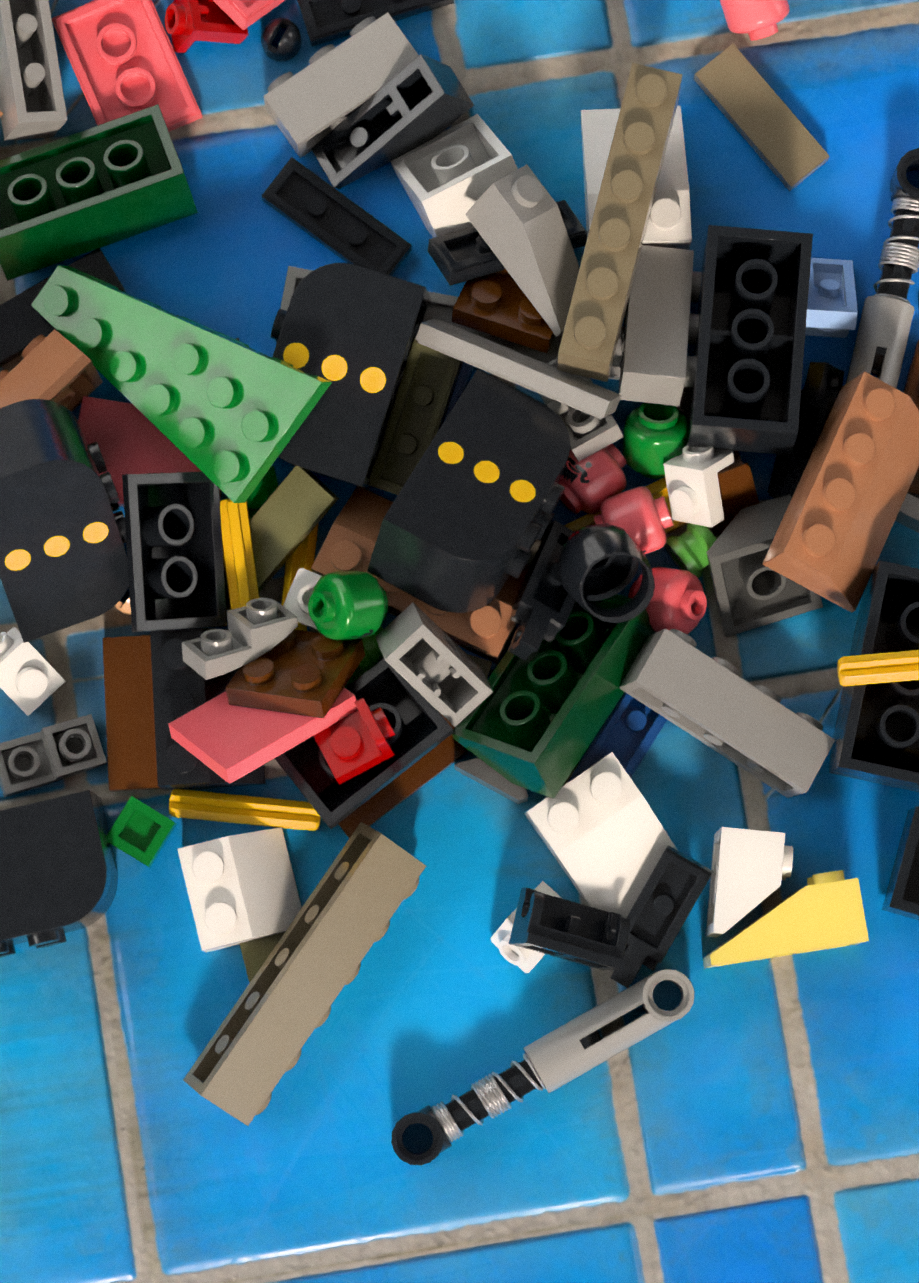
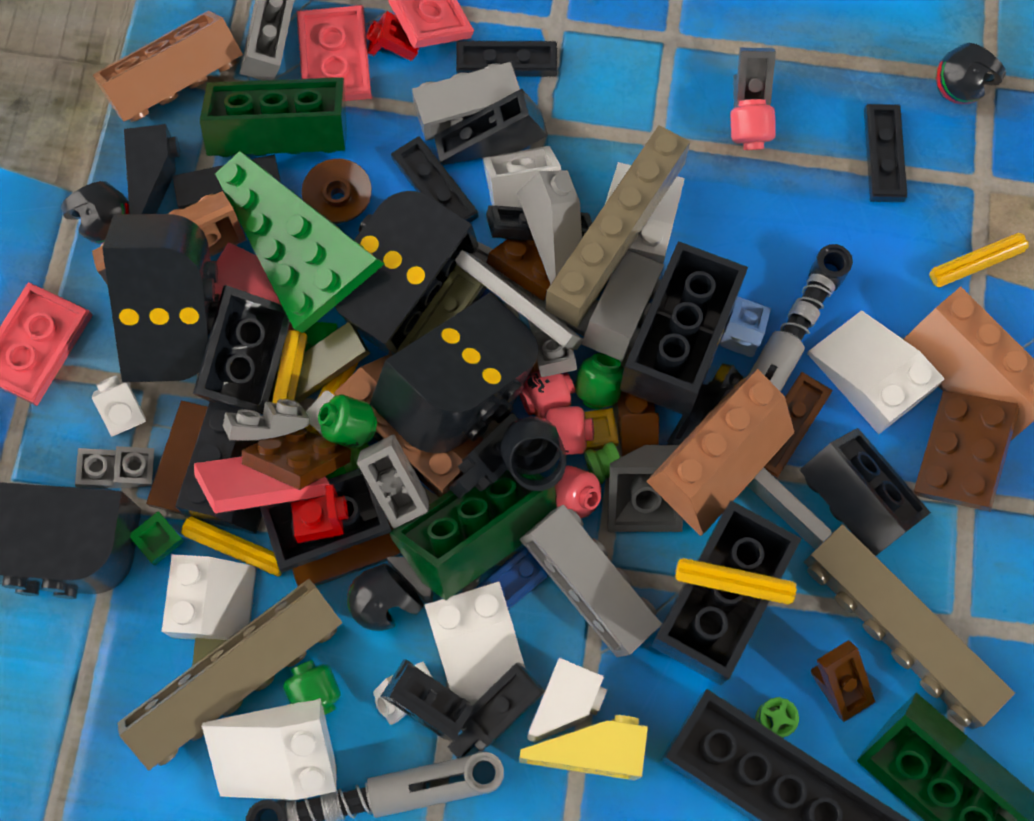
camera: 15 degrees right, 10 degrees down
black hinge [261,17,301,61] -> none
white bracket [663,445,735,528] -> none
dark tan tile [694,44,830,192] -> none
none -> white slope [202,698,337,800]
none -> green head [283,659,341,715]
none -> reddish brown dish [302,159,372,224]
none -> black helmet [347,563,424,631]

